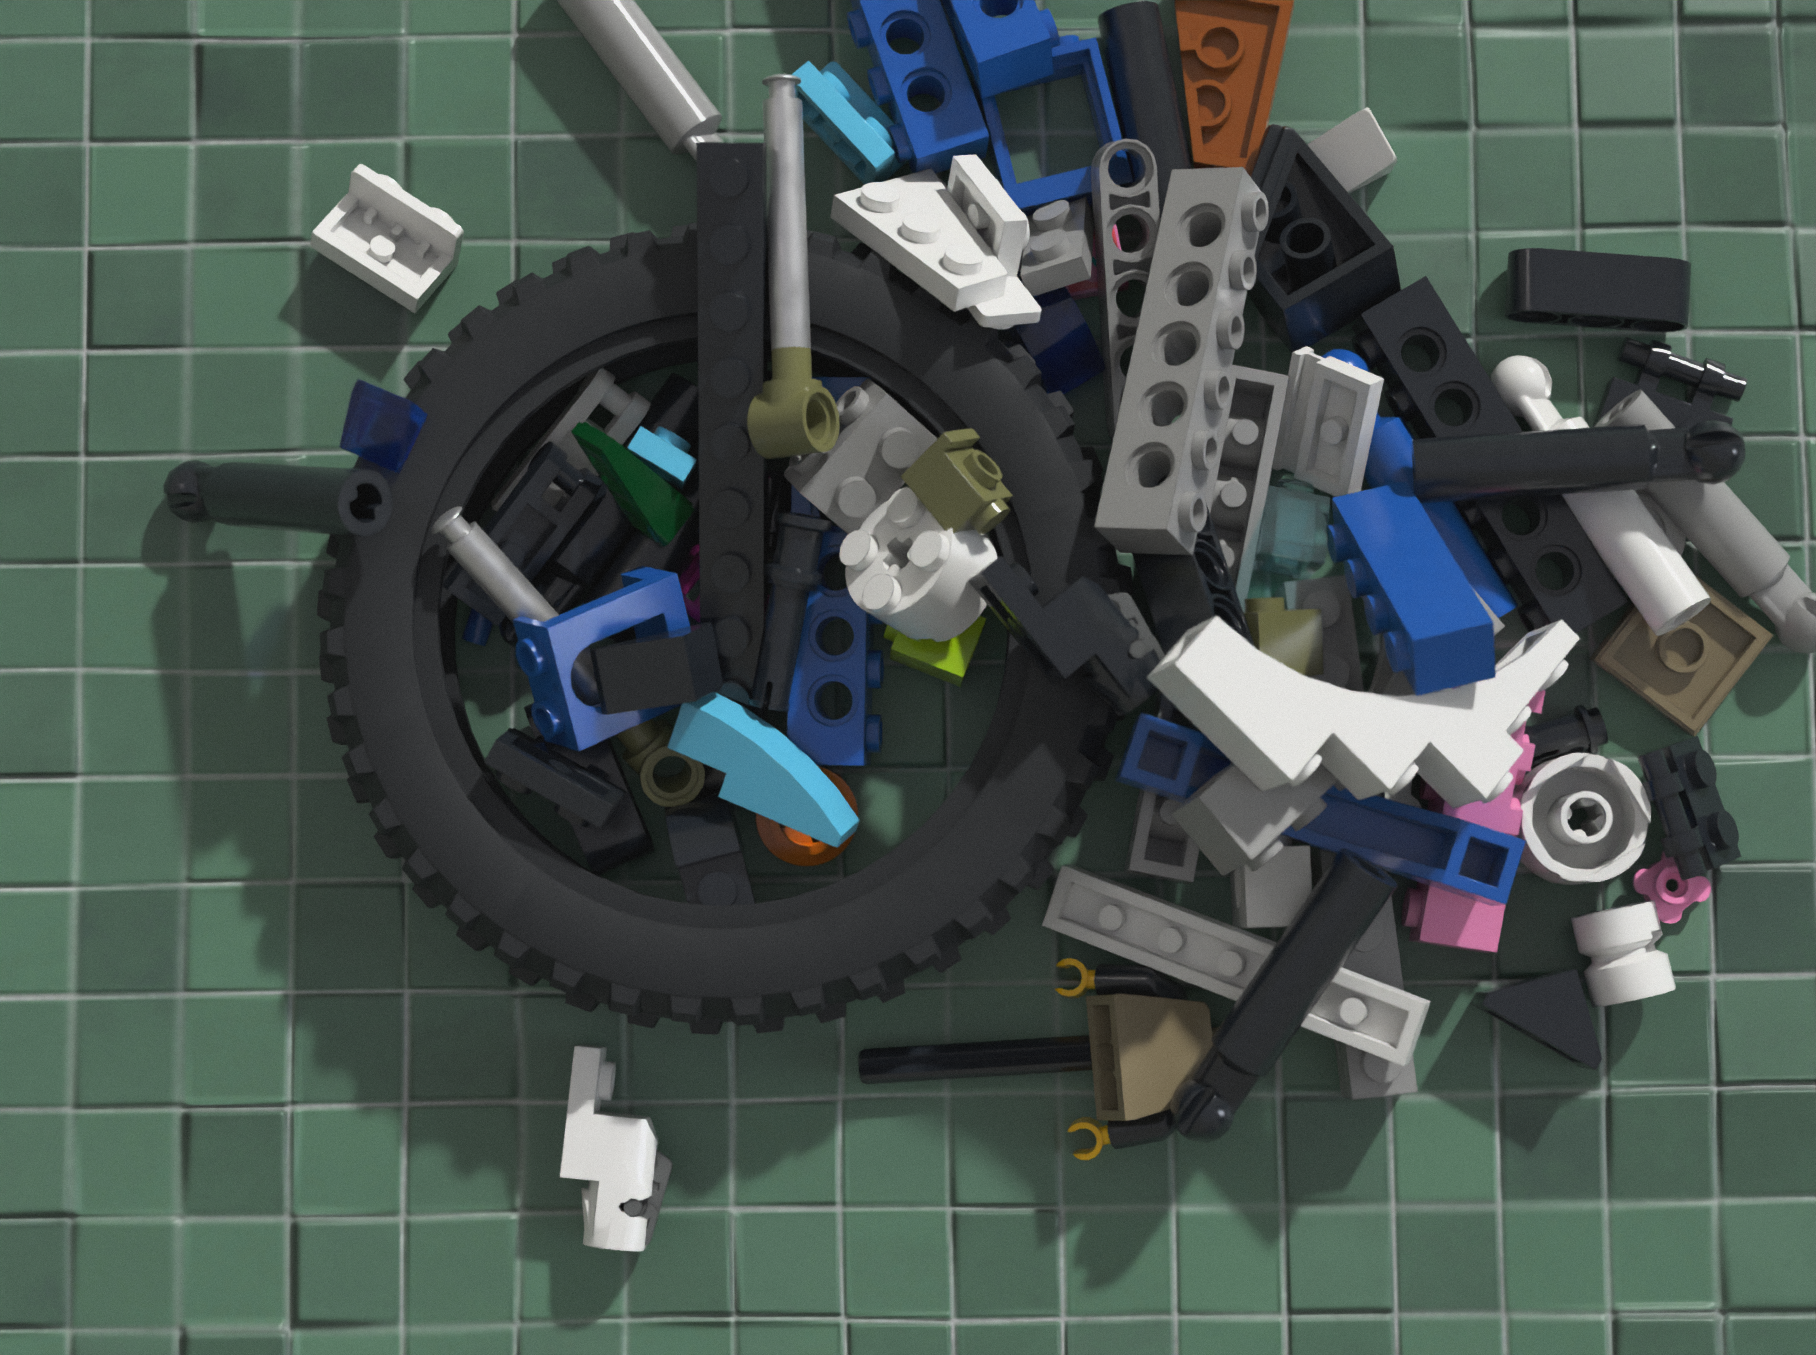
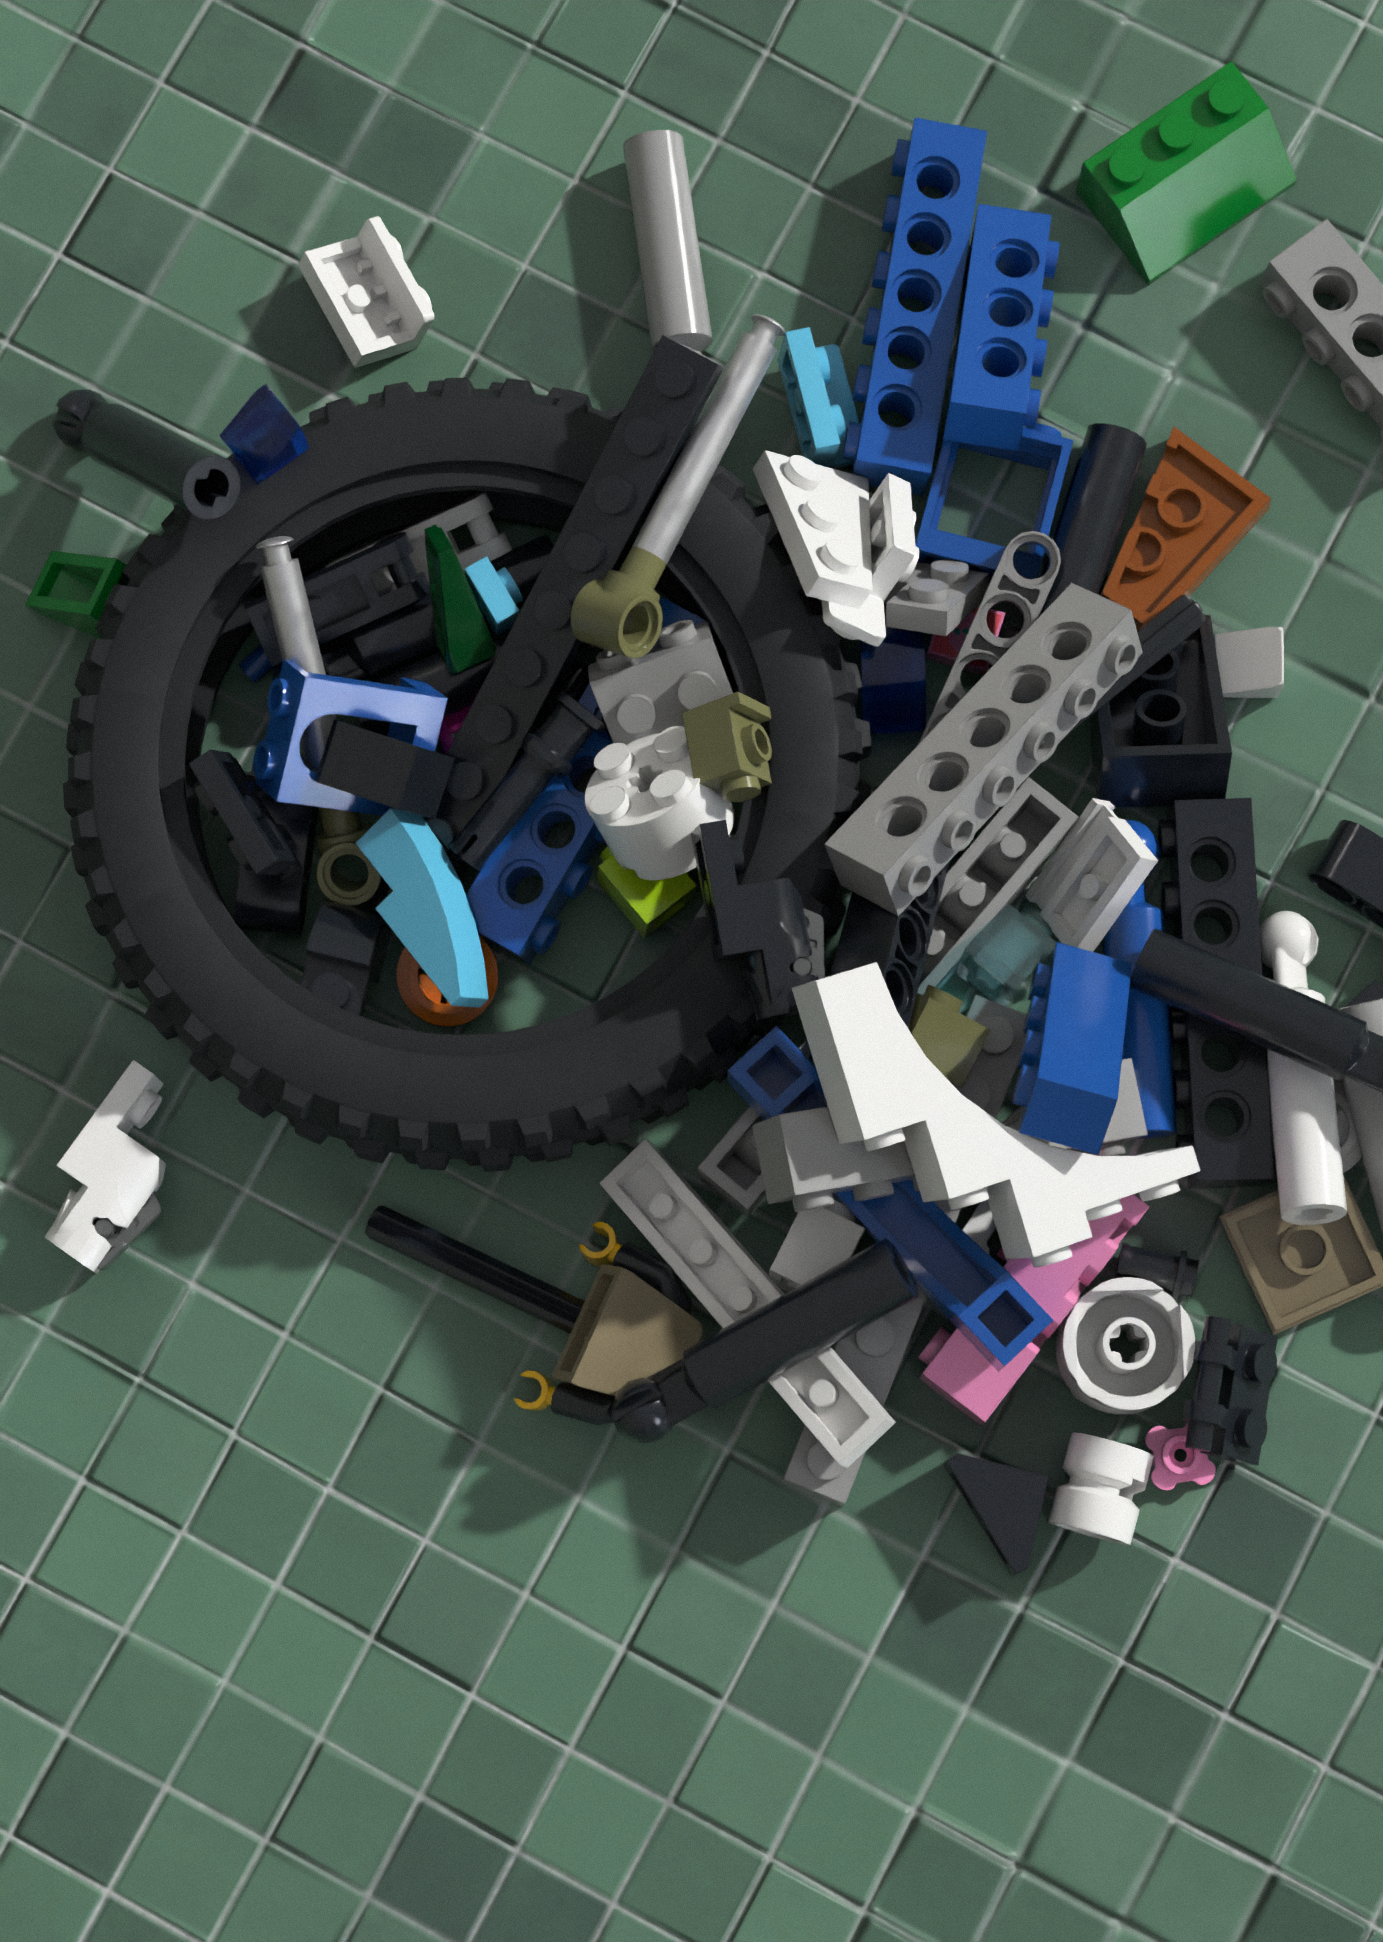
camera: 30 degrees right, 5 degrees down
none -> green slope [25,551,129,639]

